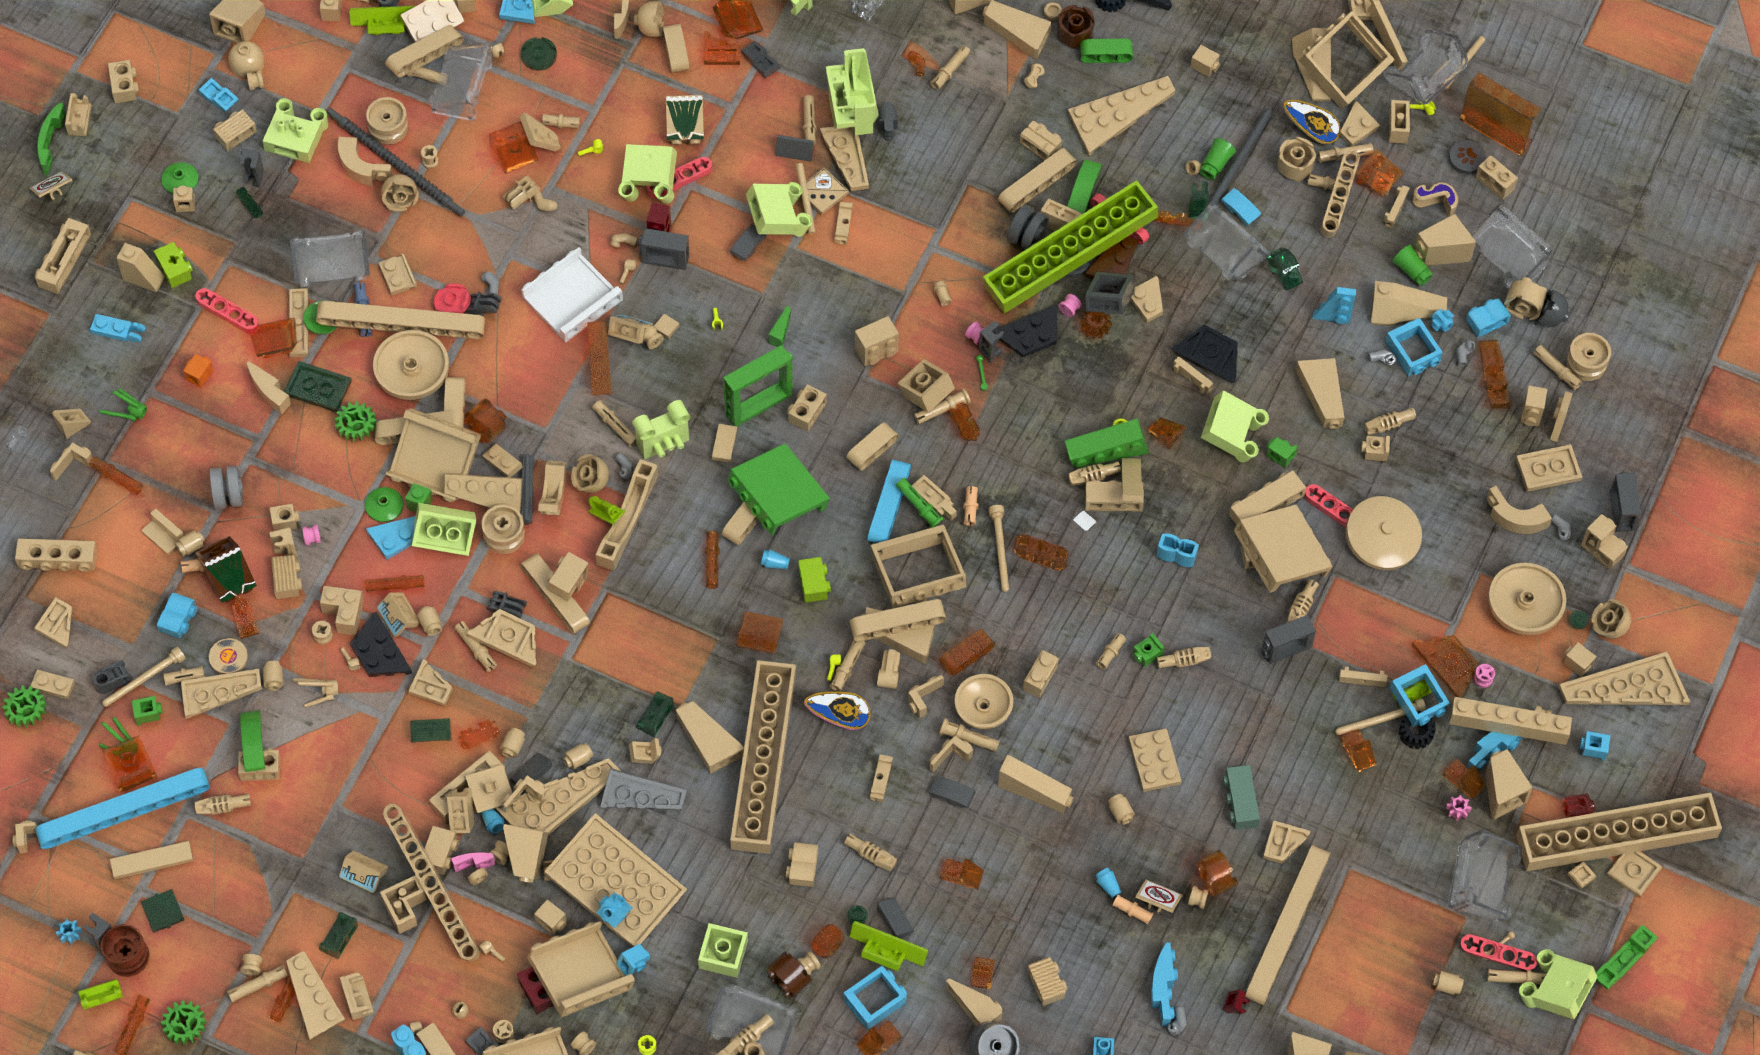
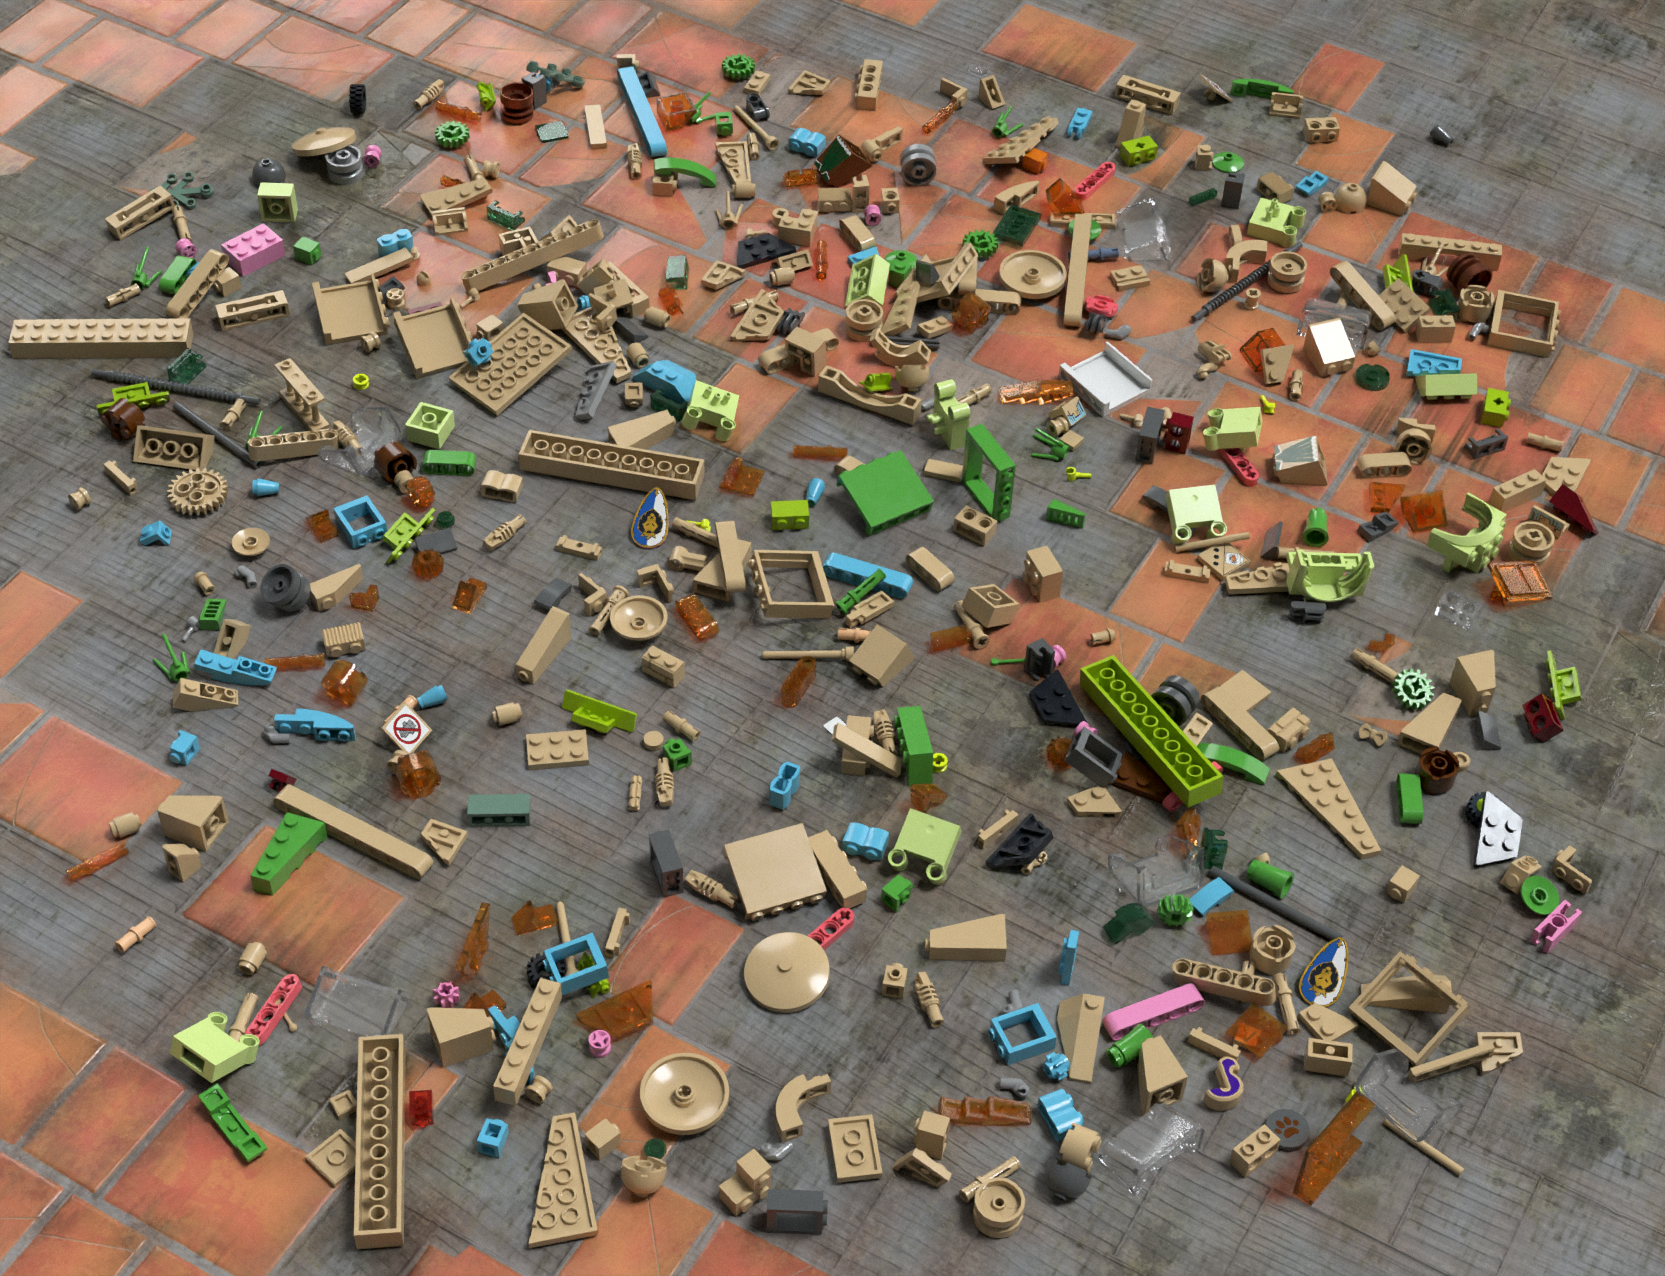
camera: 95 degrees right, 15 degrees down
tan tile [209,638,248,675] -> none
medium azure brick [616,944,650,976] -> none
none -> bright green wedge [250,812,328,896]
none -> clear orange pin [264,653,325,669]
none -> clear orange brick [321,660,368,706]
none -> clear orange gear [412,548,444,579]
none -> bright green beam [422,450,476,476]
none -> clear orange wing [455,902,490,978]
none -> sand green plant [526,61,585,88]
none -> lime bracket [562,690,637,733]
none -> tan axle [629,775,642,811]
none -> medium azure wedge [632,360,696,407]
none -> dark grey slope [638,70,661,98]
none -> tan tile [644,731,664,751]
none -> yellowish green piece [681,380,739,441]
none -> tan beam [839,215,876,252]
none -> medium azure brick [842,822,889,860]
none -> tan slope [849,625,915,687]
none -> dark grey slope [916,260,940,285]
none -> tan wing [983,116,1059,164]
none -> bright green plant [1031,428,1069,461]
none -> bright pink beam [1102,983,1205,1041]
none -> bright green gear [1157,893,1193,927]
none -> clear orange hinge [1205,910,1252,955]
none -> tan tile [1220,670,1271,713]
none -> tan beam [1229,225,1242,247]
none -> clear orange hinge [1296,732,1335,764]
none -> slope [1303,318,1355,377]
none -> bright green plant [1303,507,1329,547]
none -> bright green gear [1392,668,1434,710]

